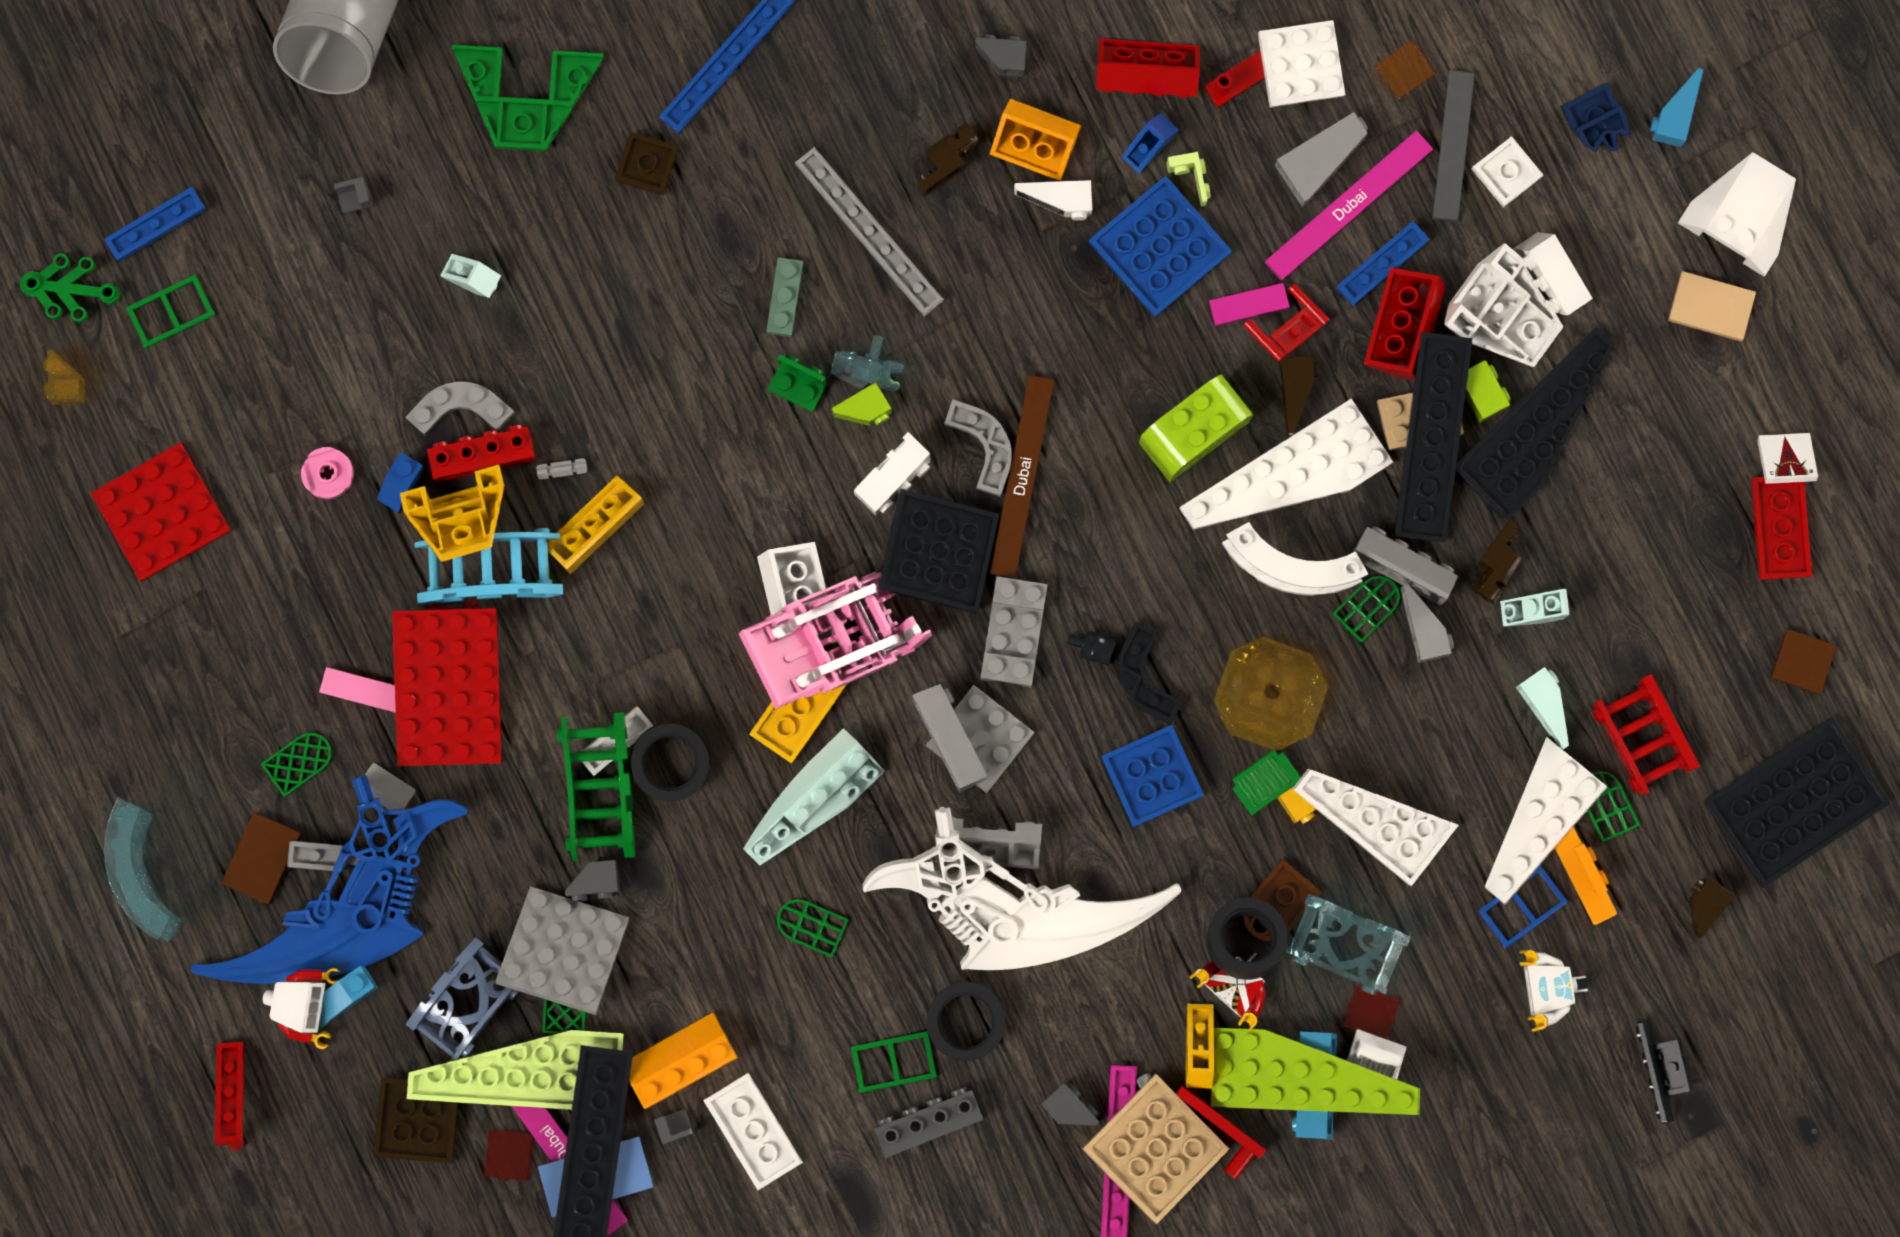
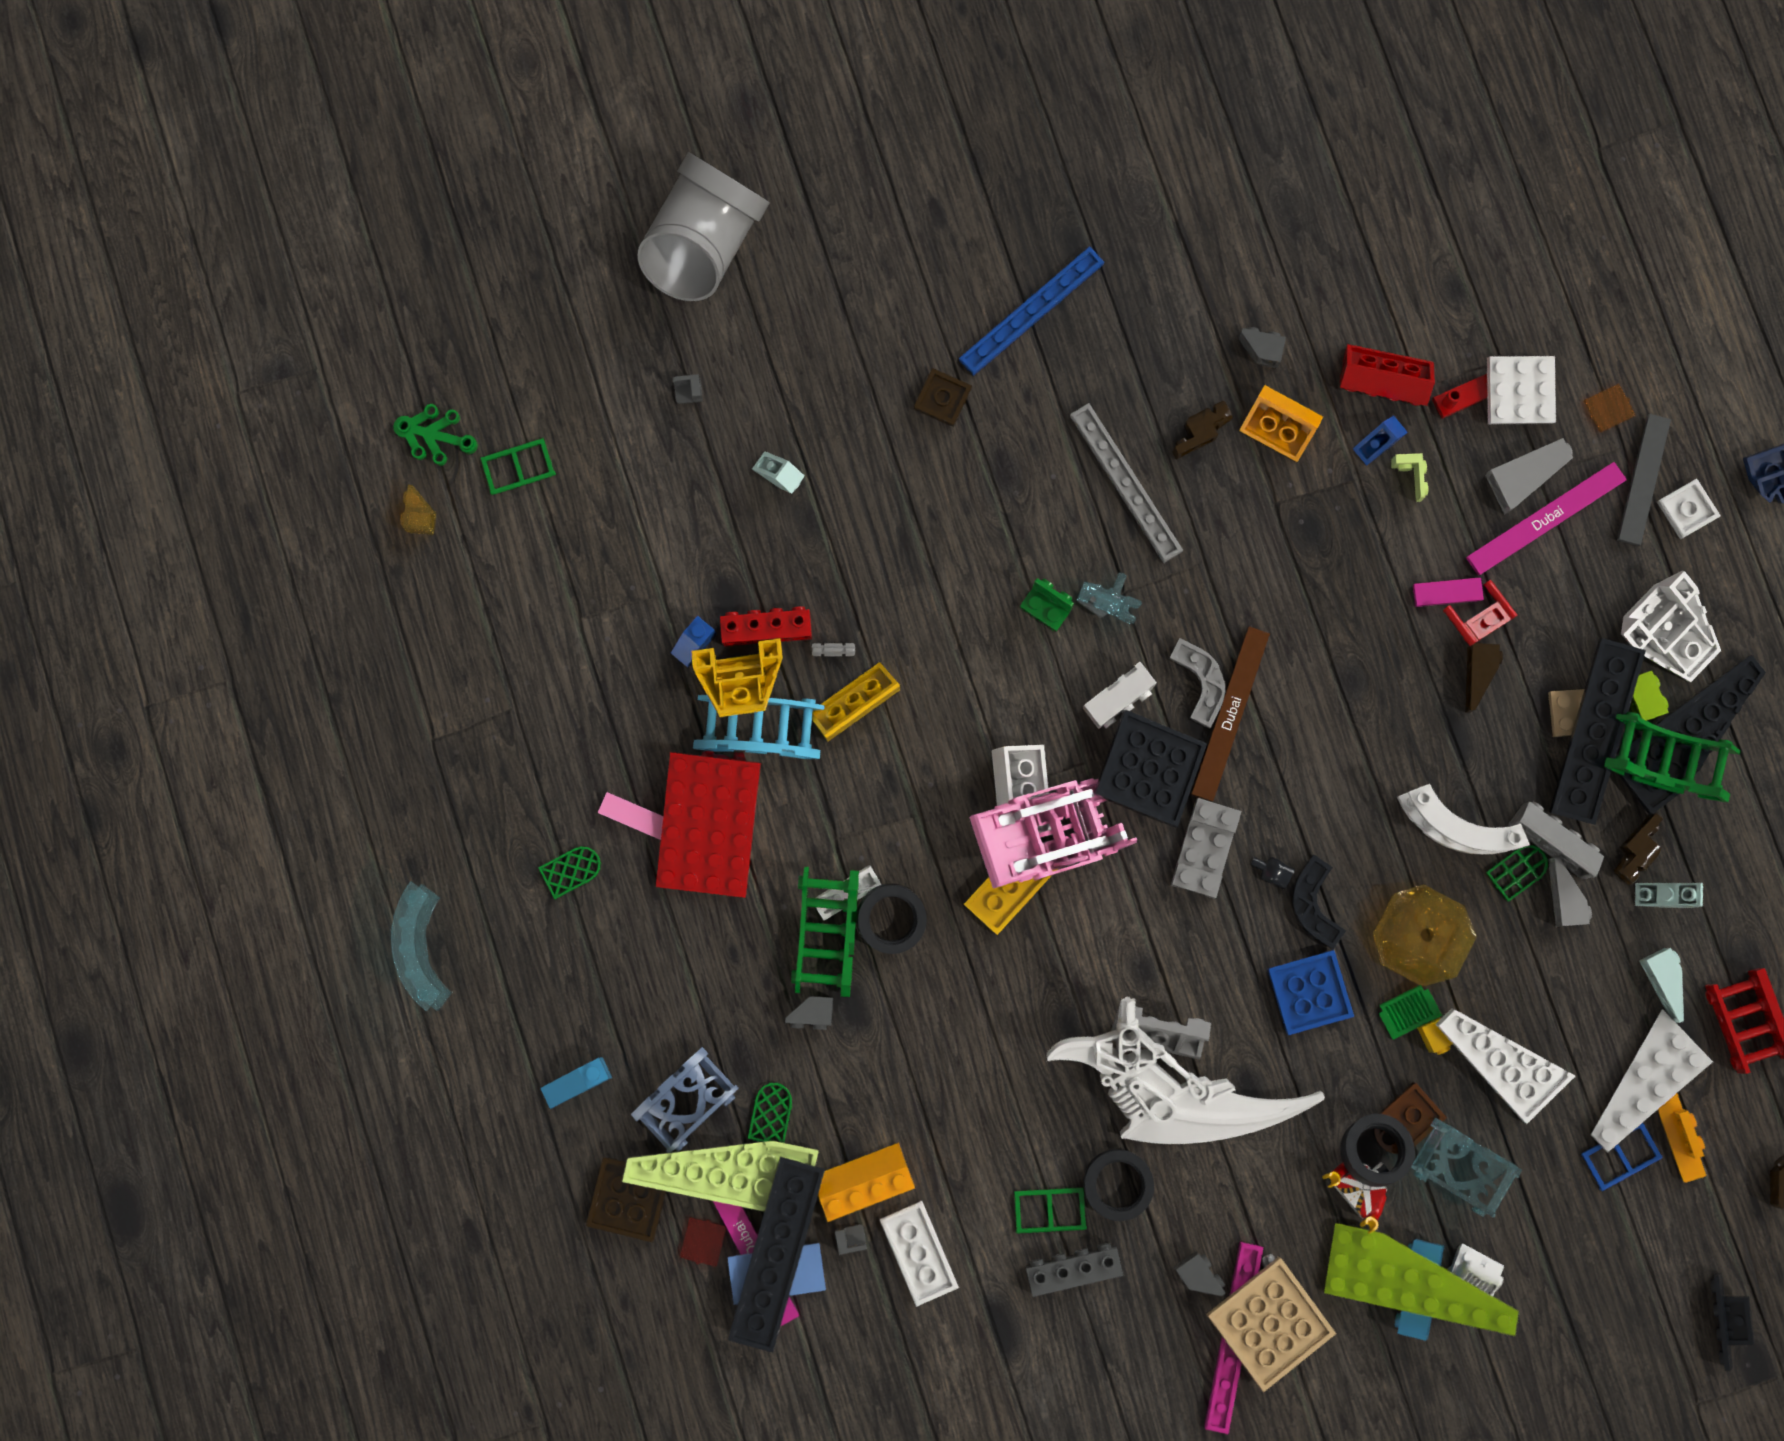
camera: 15 degrees right, 0 degrees up
red plate [90,442,232,582] -> none
blue plate [104,187,206,262] -> none
blue piece [191,775,468,984] -> none
red piece [214,1042,245,1151] -> none
reddish brown tile [221,812,302,905] -> none
white torso [263,968,341,1049] -> none
light grey hinge [287,841,360,871] -> none
bright pink plate [301,447,354,499] -> none
light grey panel [353,763,416,815] -> none
light grey plate [405,382,515,436] -> none
green wing [452,45,604,152] -> none
light grey plate [496,887,629,1015] -> none
light aqua wedge [743,728,885,865] -> none
sand green plate [766,257,803,337] -> none
green window [777,899,849,958] -> none
lime slope [832,383,892,426] -> none
light grey slope [912,684,990,793] -> none
light grey plate [926,685,1035,794] -> none
white slope [1014,180,1092,221] -> none
blue plate [1088,176,1232,318] -> none
lime brick [1139,374,1253,482] -> none
red piece [1176,1084,1266,1179] -> none
white wing [1179,399,1393,530] -> none
yellow slope [1185,1004,1214,1089] -> none
blue plate [1336,221,1430,307] -> none
clear red piece [1342,985,1400,1040] -> none
red slope [1364,268,1446,380] -> none
white wedge [1513,232,1593,315] -> none
white torso [1520,950,1588,1032] -> none
green window [1587,771,1640,843] -> none
none -> green fence [1605,712,1740,803]

